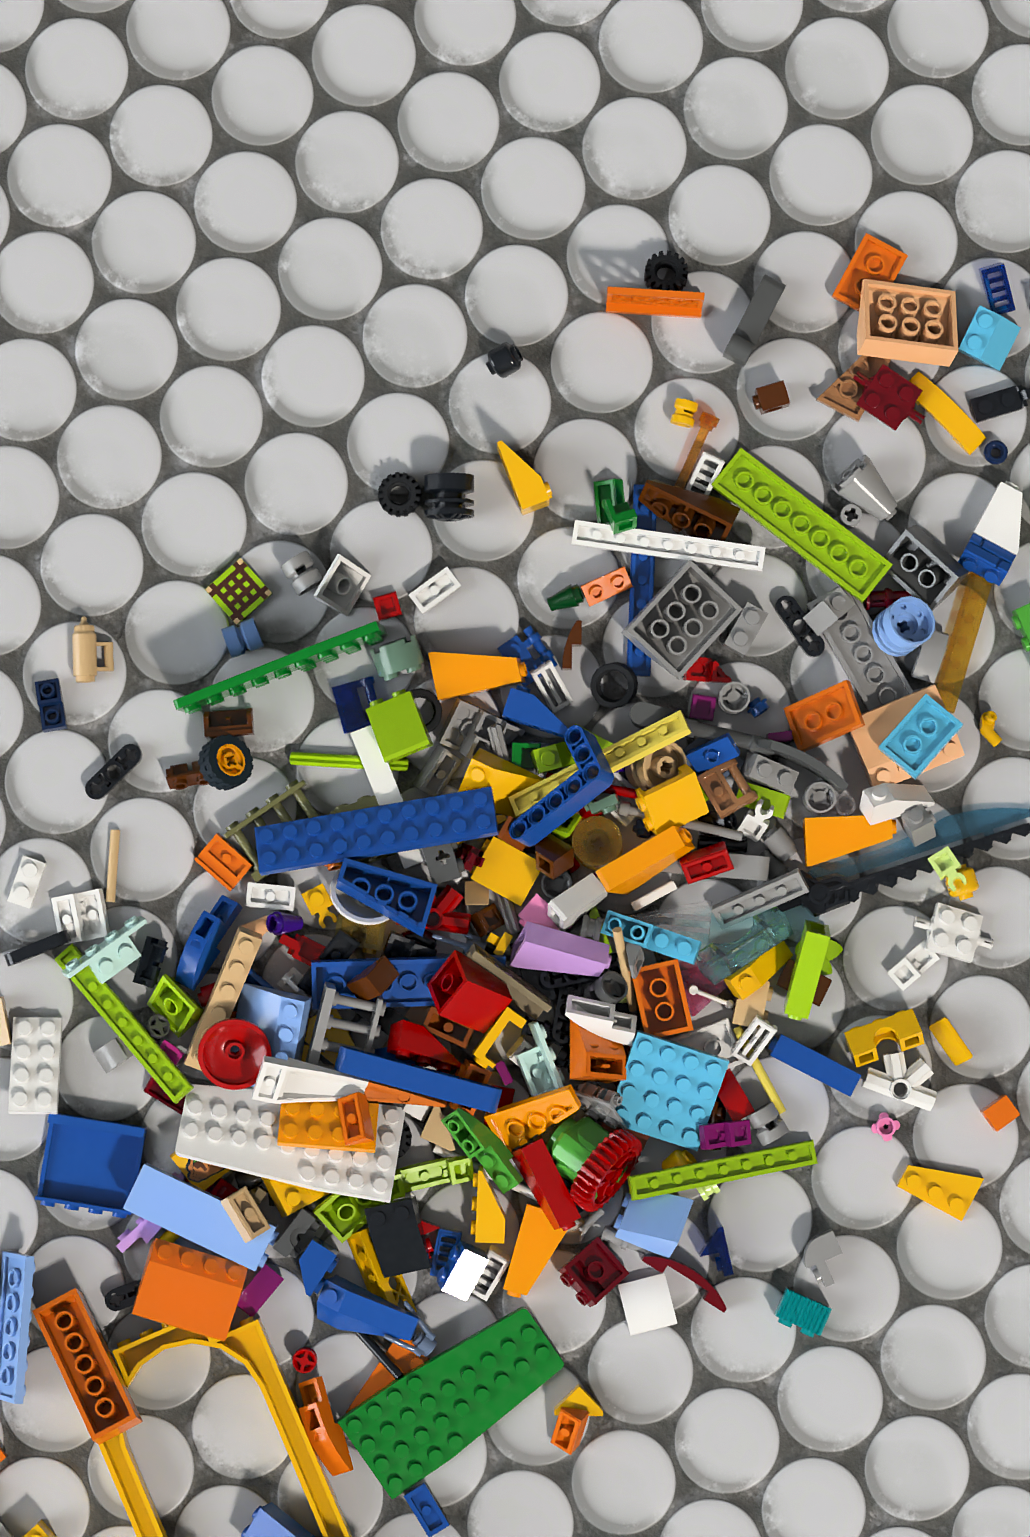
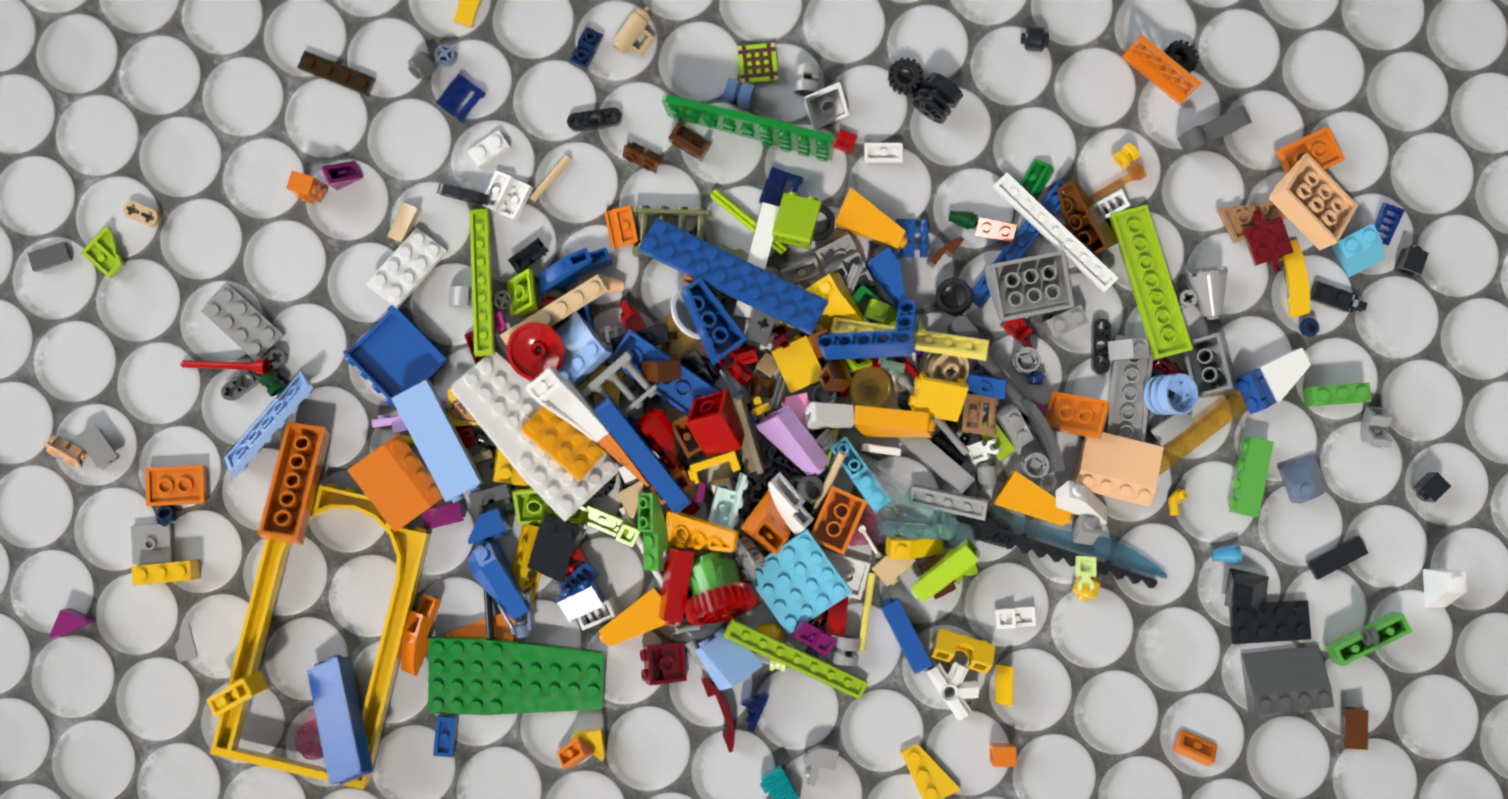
camera: 35 degrees right, 0 degrees up
light aqua bracket [62,916,147,984] -> none
black beam [105,1279,141,1311] -> none
black wheel [198,734,253,791] -> none
tan slope [221,1186,271,1243] -> none
white plate [245,882,296,911] -> none
dark purple cone [266,911,303,935] -> none
red wheel [292,1347,317,1373] -> none
yellow plate [301,883,338,929] -> none
orange slope [337,1092,374,1146] -> none
sand green brick [370,634,424,681] -> none
yellow slope [471,1165,506,1244] -> none
yellow slope [497,440,552,516] -> none
white tile [529,660,574,714] -> none
green panel [605,499,637,534] -> none
white slope [618,1273,677,1336] -> none
light grey slope [625,942,645,979] -> none
red slope [680,841,734,884] -> none
magenta tile [689,694,717,722] -> none
white tile [730,1014,778,1066] -> none
reddish brown brick [752,380,790,415] -> none
bright pink plate [871,1112,900,1141] -> none
medium azure plate [878,694,963,780] -> none
white plate [913,902,994,963] -> none

